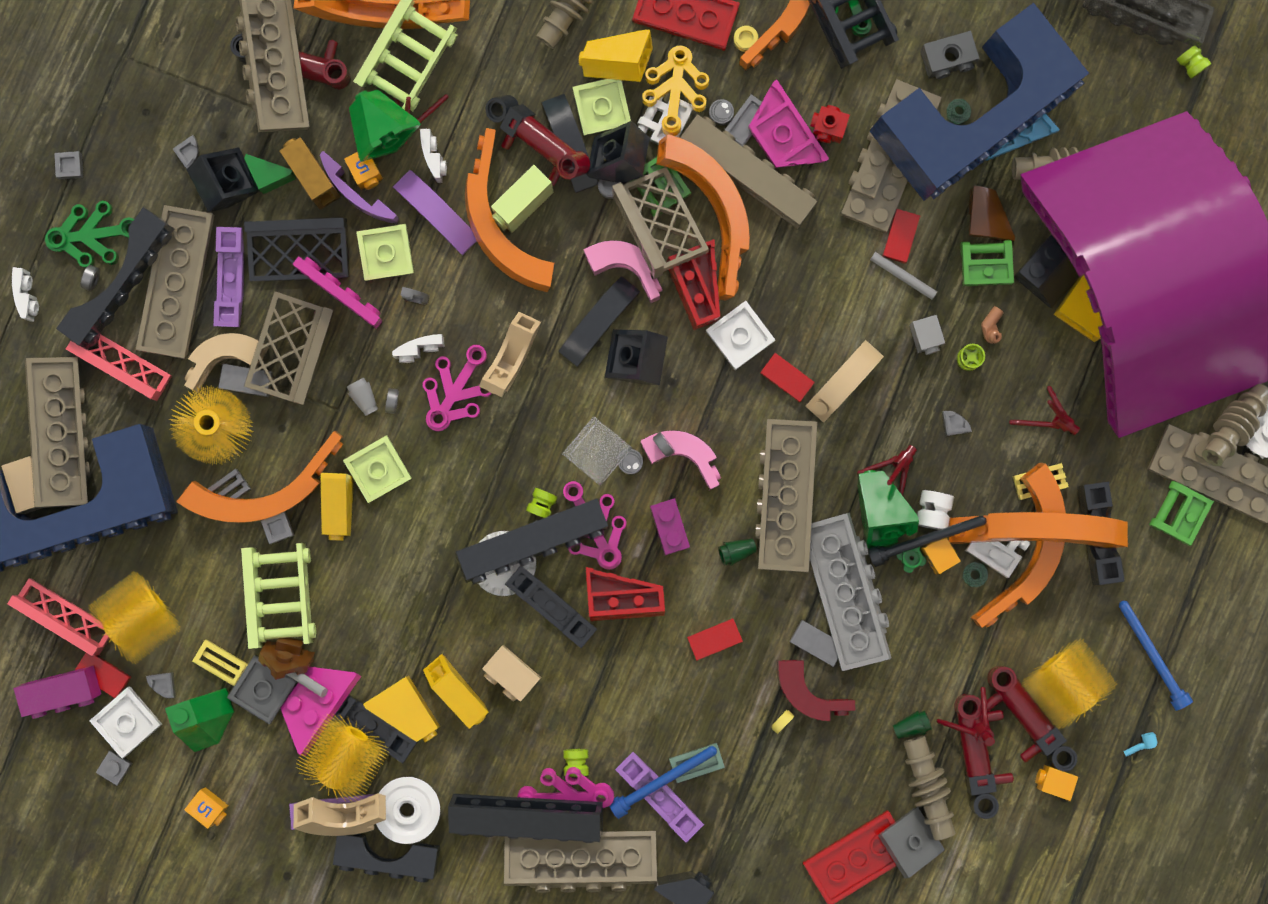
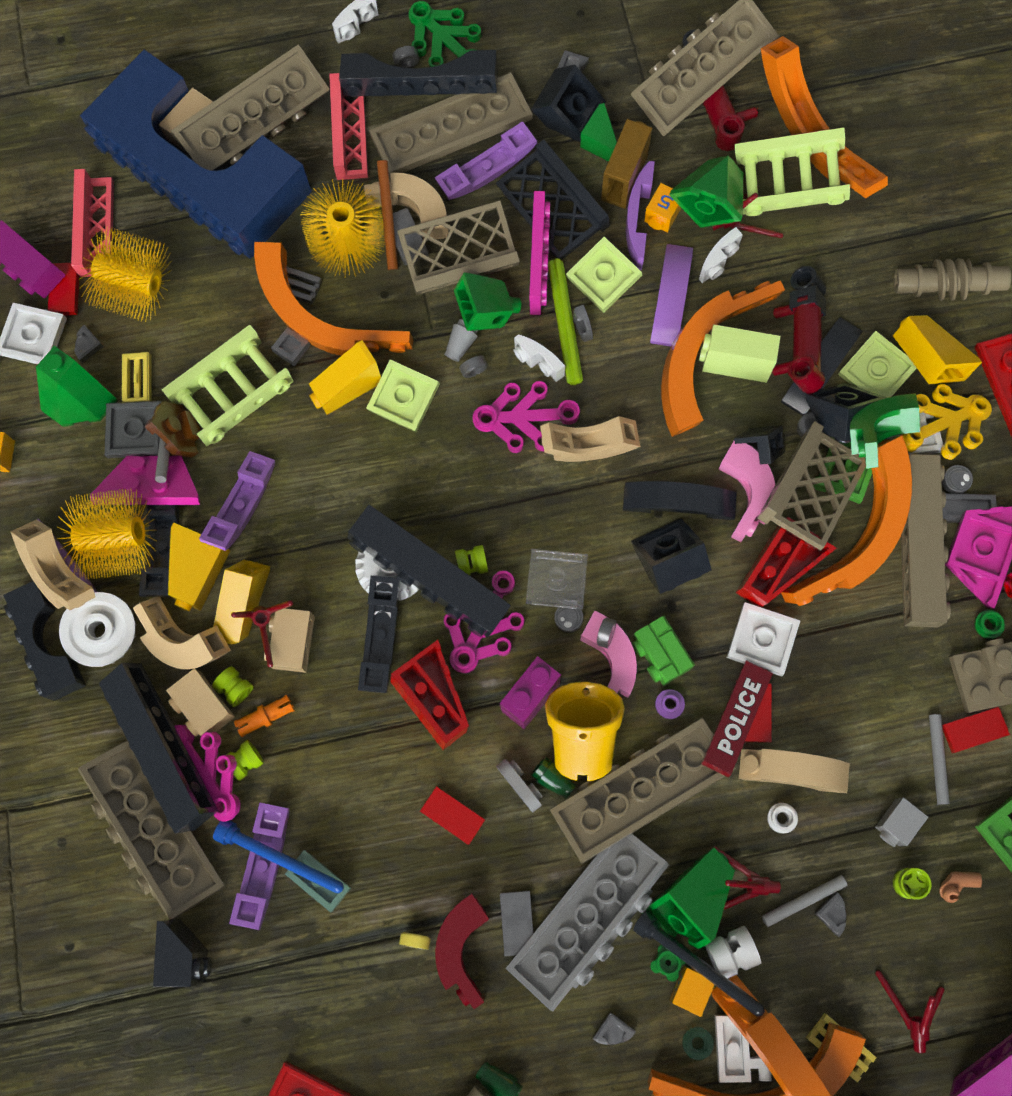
camera: 60 degrees right, 10 degrees down
none -> tan arch [133,597,231,669]
none -> tan brick [166,669,235,736]
none -> medium lavender slope [199,451,275,551]
none -> lime wheel [212,666,253,707]
none -> dark red plant [231,600,293,668]
none -> orange pin [234,695,295,737]
none -> dark orange bar [377,160,398,270]
none -> green torso [454,272,522,331]
none -> light grey plate [496,759,543,813]
none -> yellow piece [545,682,625,781]
none -> lime axle [548,258,583,385]
none -> flat silver tile [593,1012,636,1045]
none -> bright green brick [632,616,695,686]
none -> medium lavender plate [655,690,685,719]
none -> dark red tile [701,660,773,777]
none -> black panel [734,425,786,465]
none -> light grey bar [762,875,848,927]
none -> white plate [767,803,798,833]
none -> green arch [850,393,920,469]
none -> green plate [974,610,1005,639]

